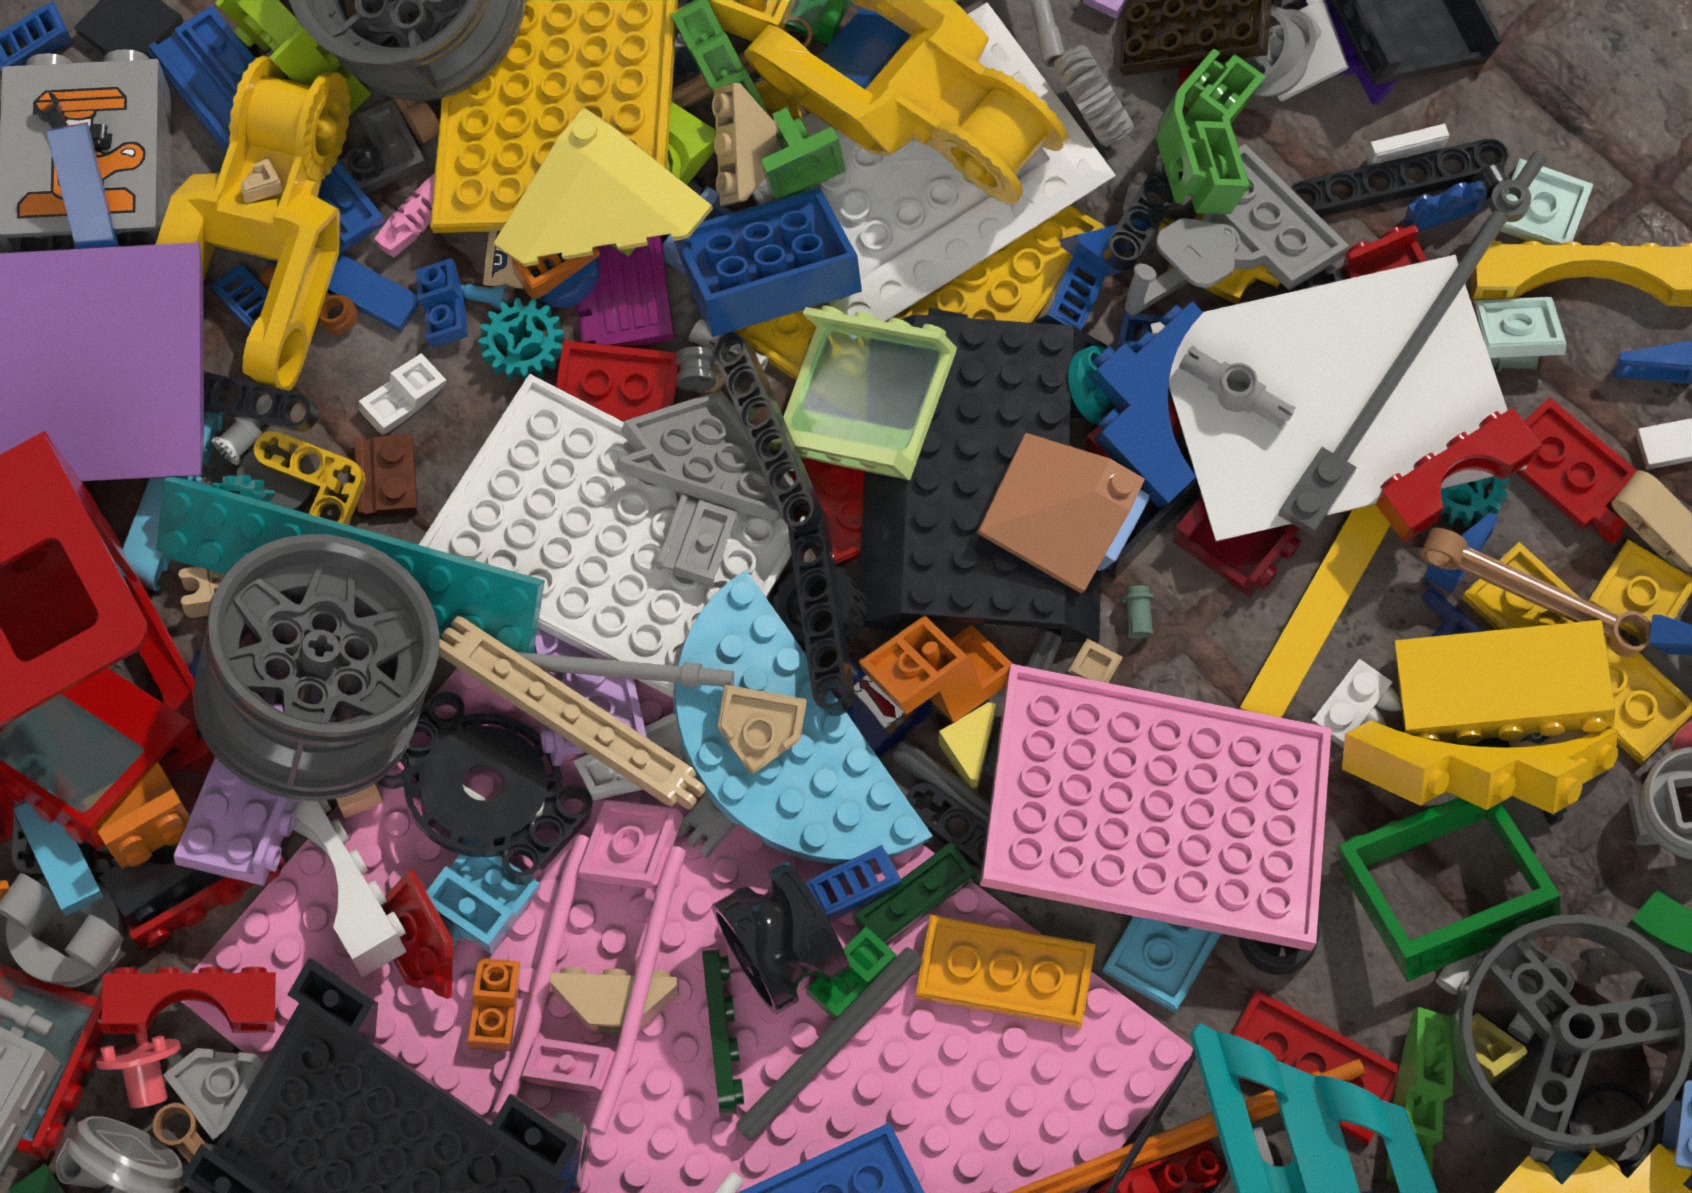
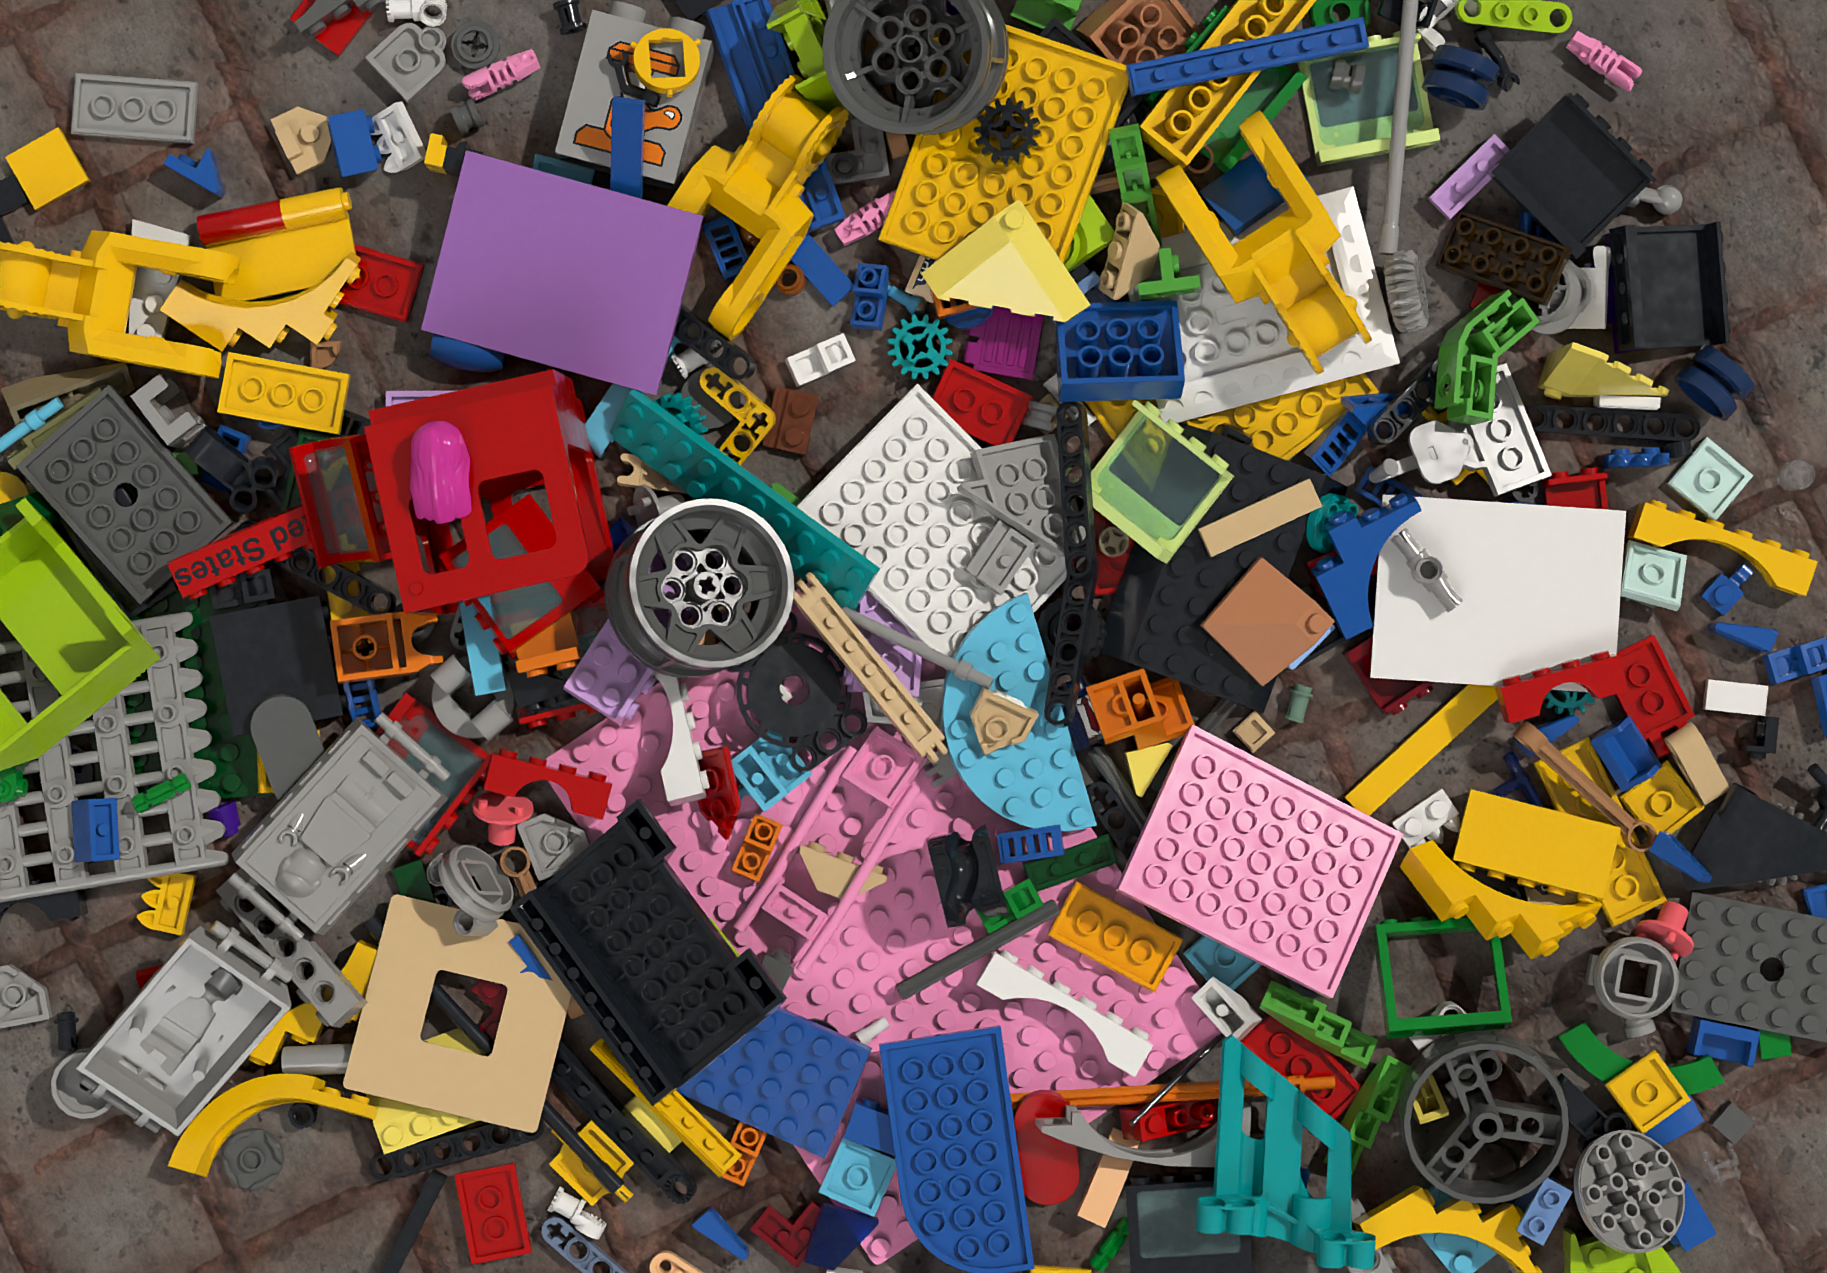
camera: 20 degrees right, 20 degrees up
tan tile [241,158,283,204] -> none
dark green plate [702,948,744,1116] -> none
dark grey bar [1279,151,1547,536] -> none
none -> yellow piece [630,28,701,98]
none -> black gear [974,98,1042,167]
none -> white arch [976,949,1154,1077]
none -> dark tan wheel [1097,526,1129,557]
none -> white slope [1191,977,1263,1040]
none -> tan tile [1197,478,1322,557]
none -> bright green slope [1259,980,1378,1069]
none -> light yellow slope [1537,342,1669,400]
none -> blue panel [1590,716,1662,792]
none -> dark blue wheel [1675,345,1755,421]
none -> blue plate [1699,563,1754,616]
none -> clear wheel [1777,459,1815,491]

